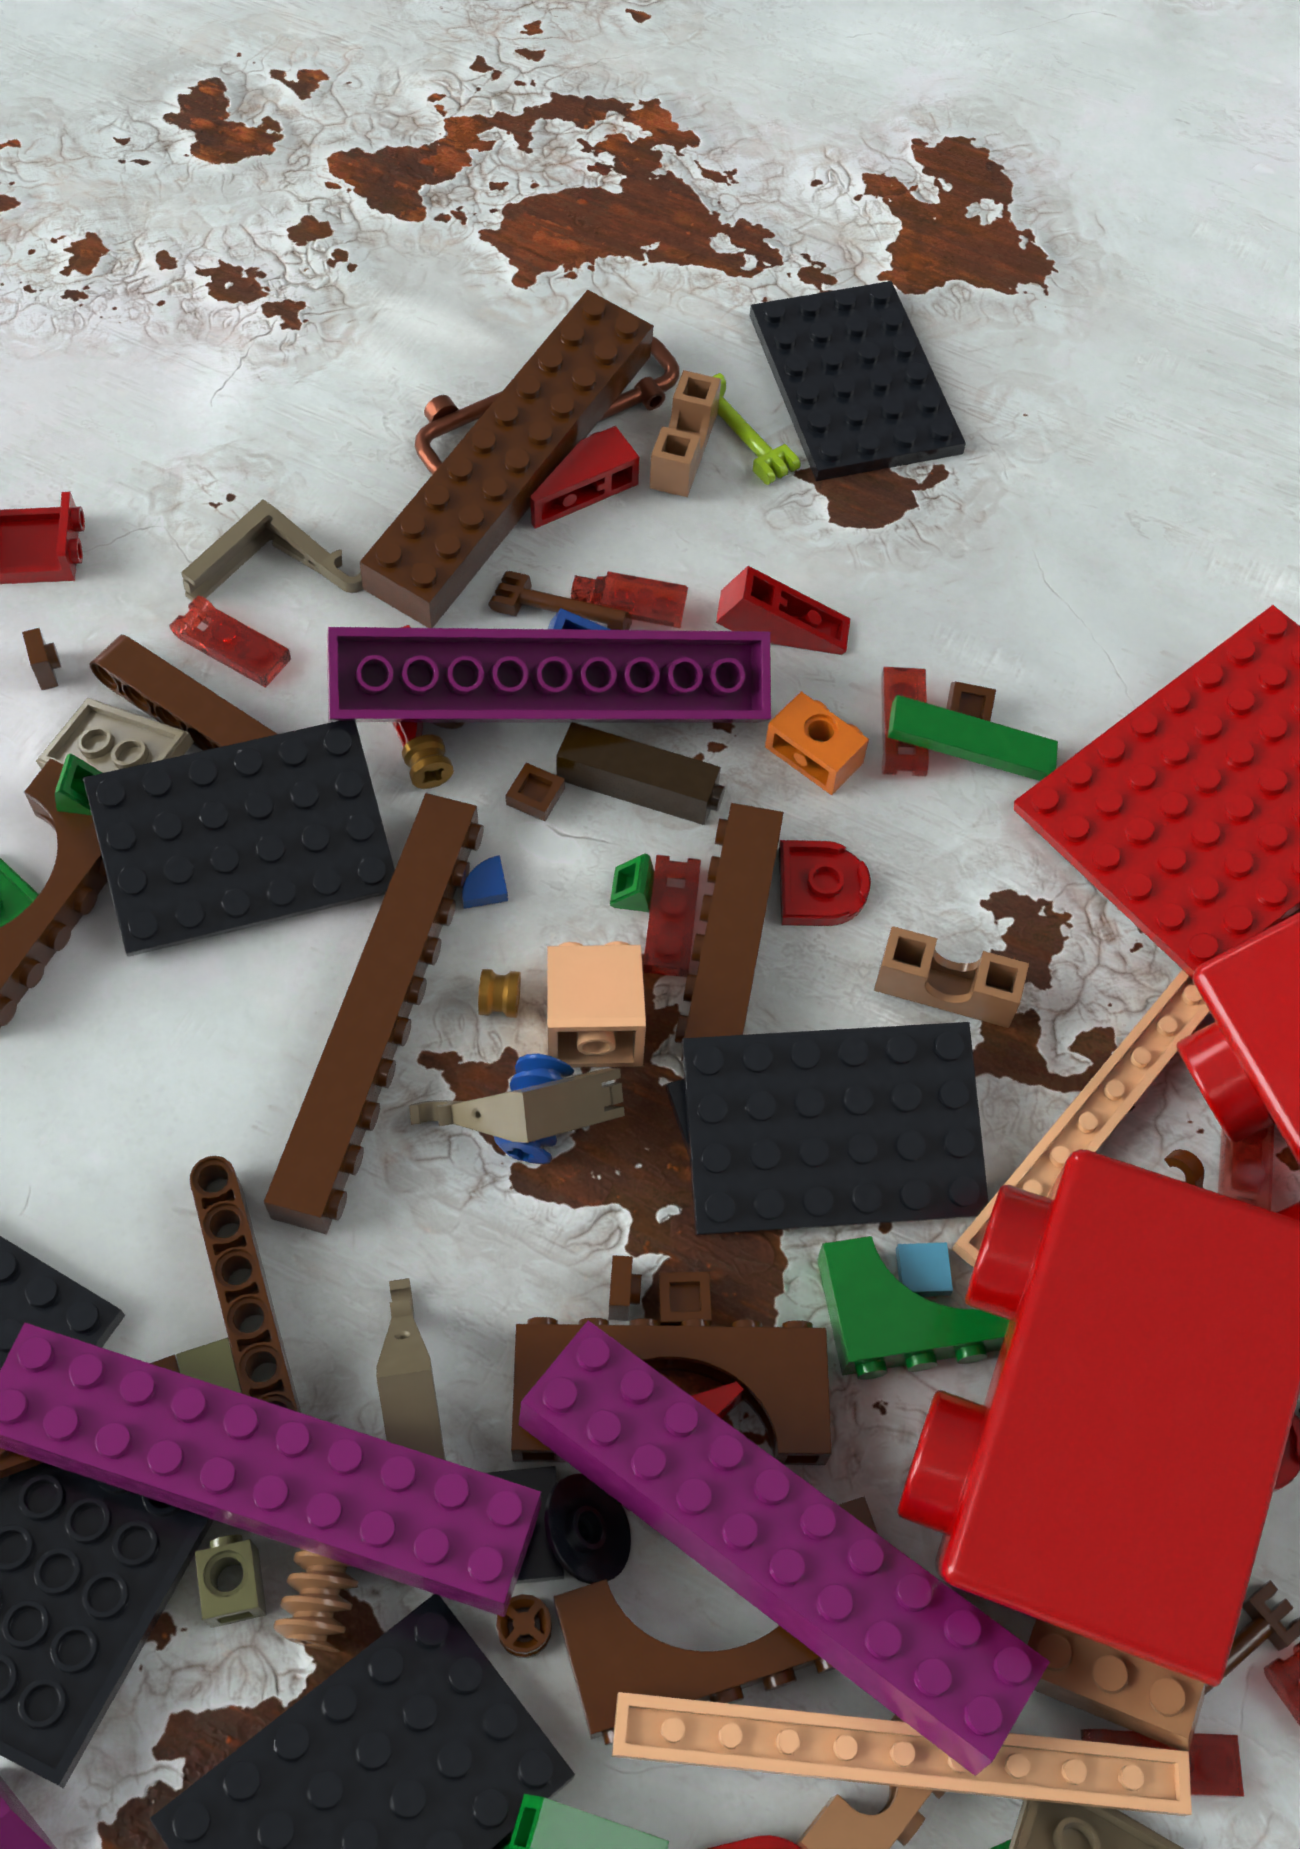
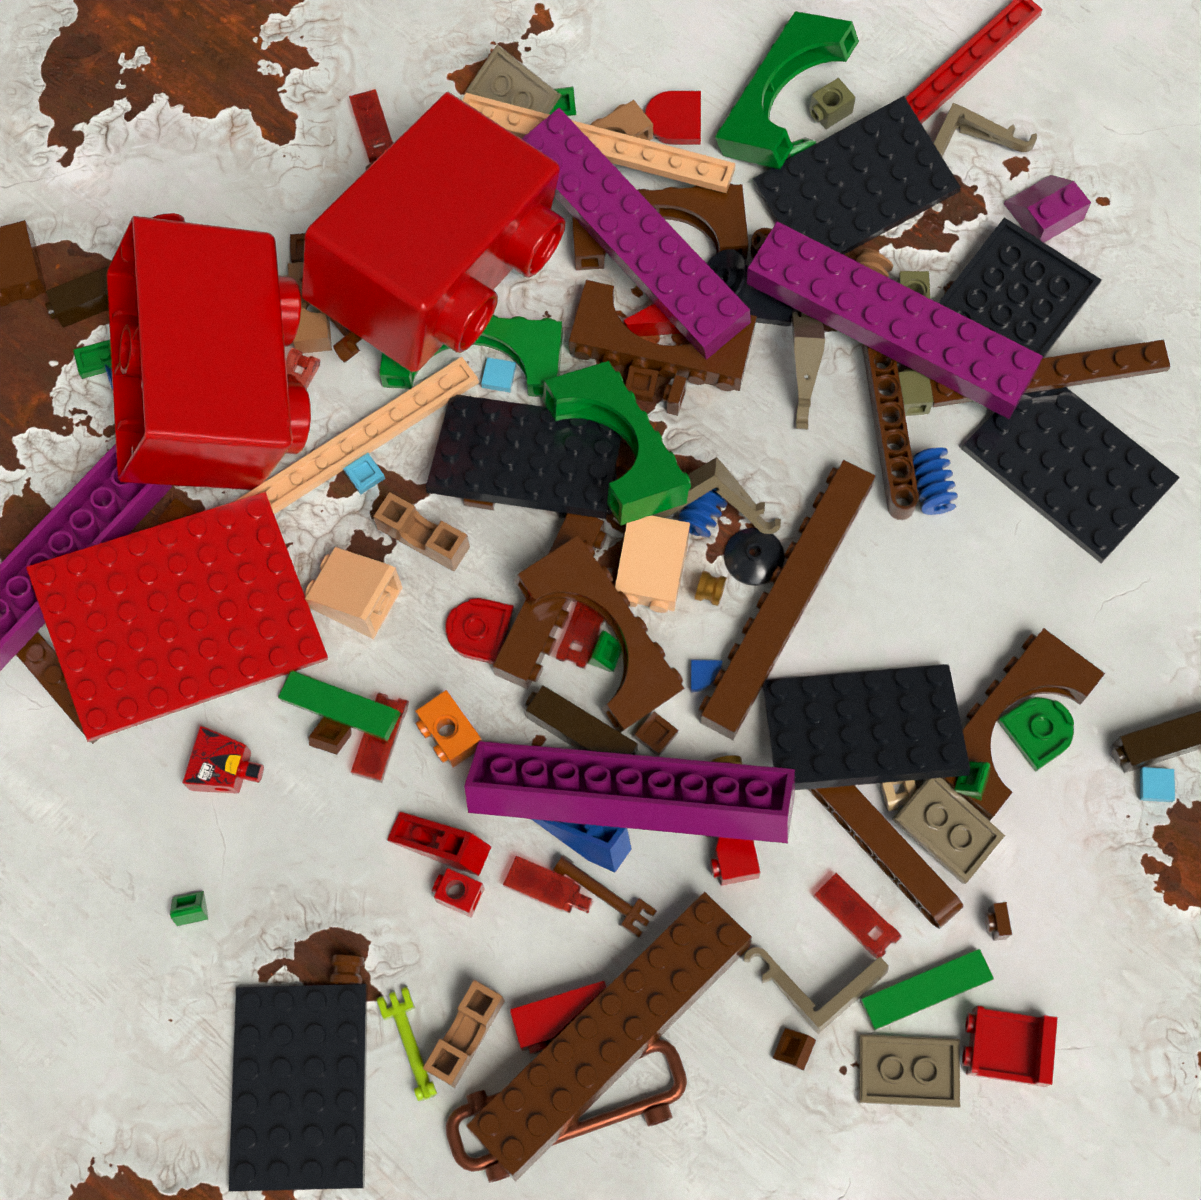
camera: 160 degrees left, 10 degrees up
none -> green slope [170,891,209,926]
none -> red torso [182,726,264,794]
none -> light nougat slope [305,547,403,639]
none -> reddish brown wheel [329,955,364,985]
none -> medium azure tile [343,453,385,495]
none -> red brick [432,868,485,918]
none -> reddish brown arch [514,535,685,733]
none -> green arch [543,361,691,525]
none -> black dish [724,528,785,586]
none -> reddish brown plate [773,1028,816,1071]
none -> dark tan tile [859,1034,960,1108]
none -> green tile [860,949,994,1031]
none -> blue piece [913,447,958,515]

